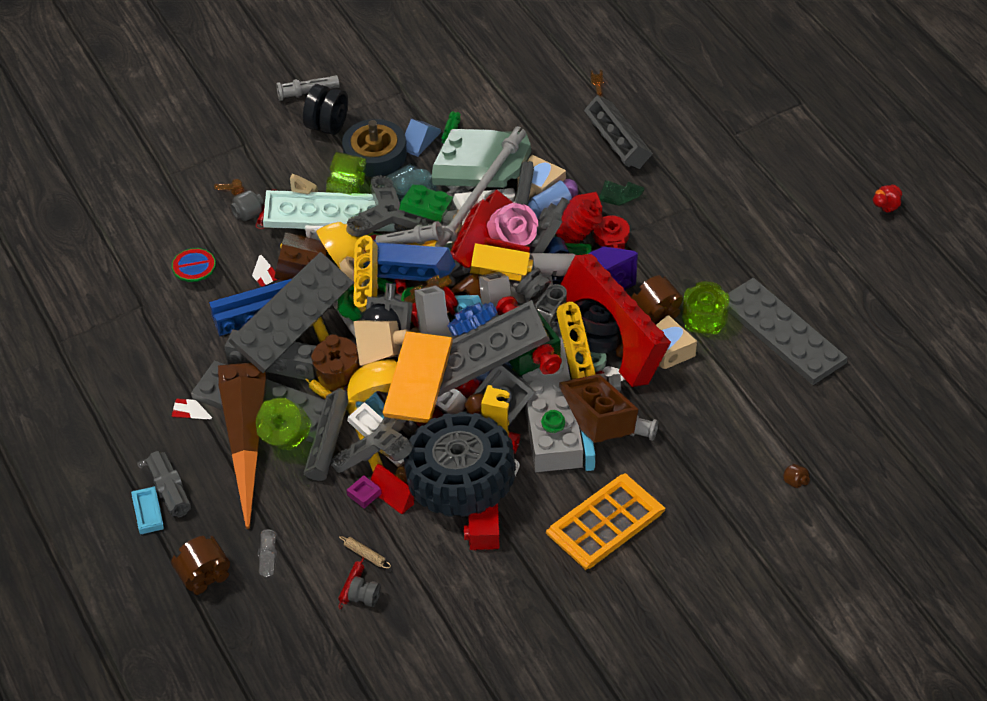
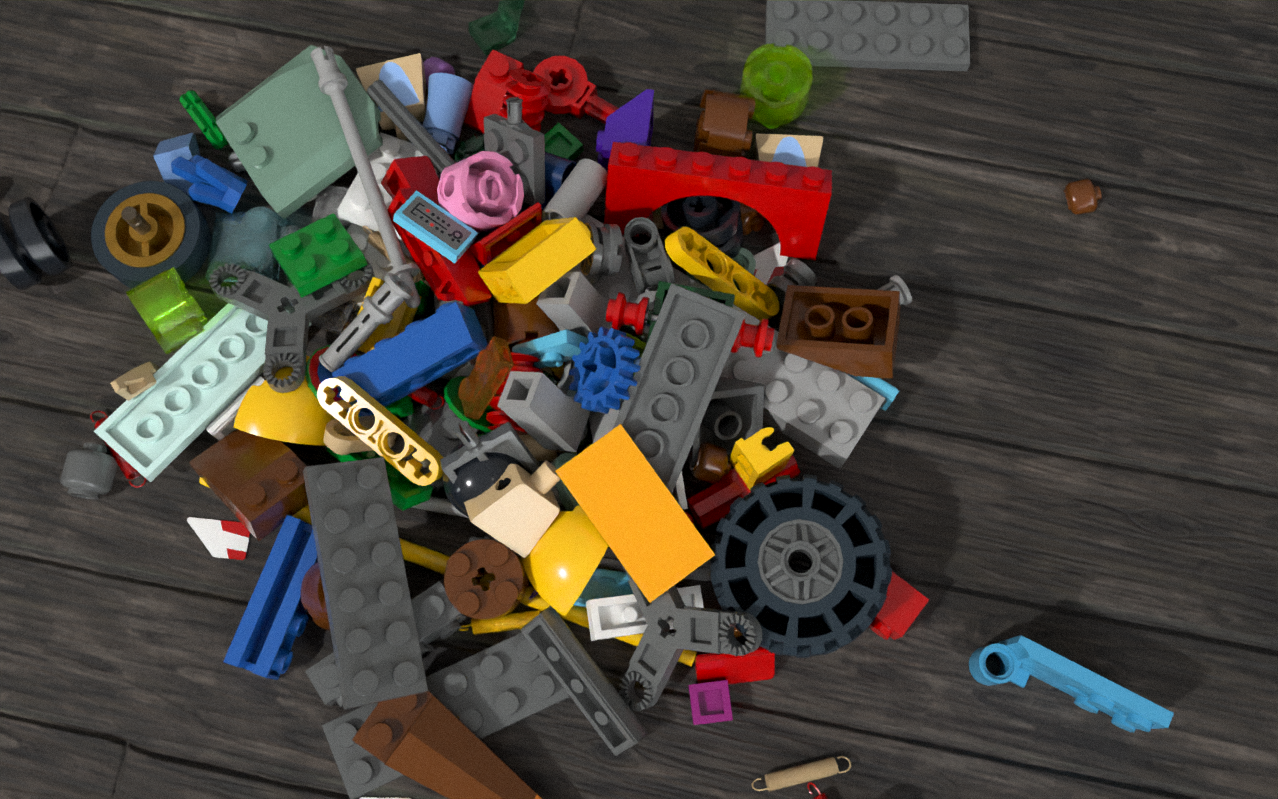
camera: 50 degrees left, 25 degrees up
piece [171,248,216,282] -> none
clear orange hand [214,179,244,196] -> none
clear neon green brick [256,398,310,450] -> none
green plate [541,410,565,433] -> none
light orange piece [546,473,665,570] -> none
none -> blue rock [171,155,248,214]
none -> tile [393,190,478,263]
none -> dark azure hinge [969,635,1174,733]

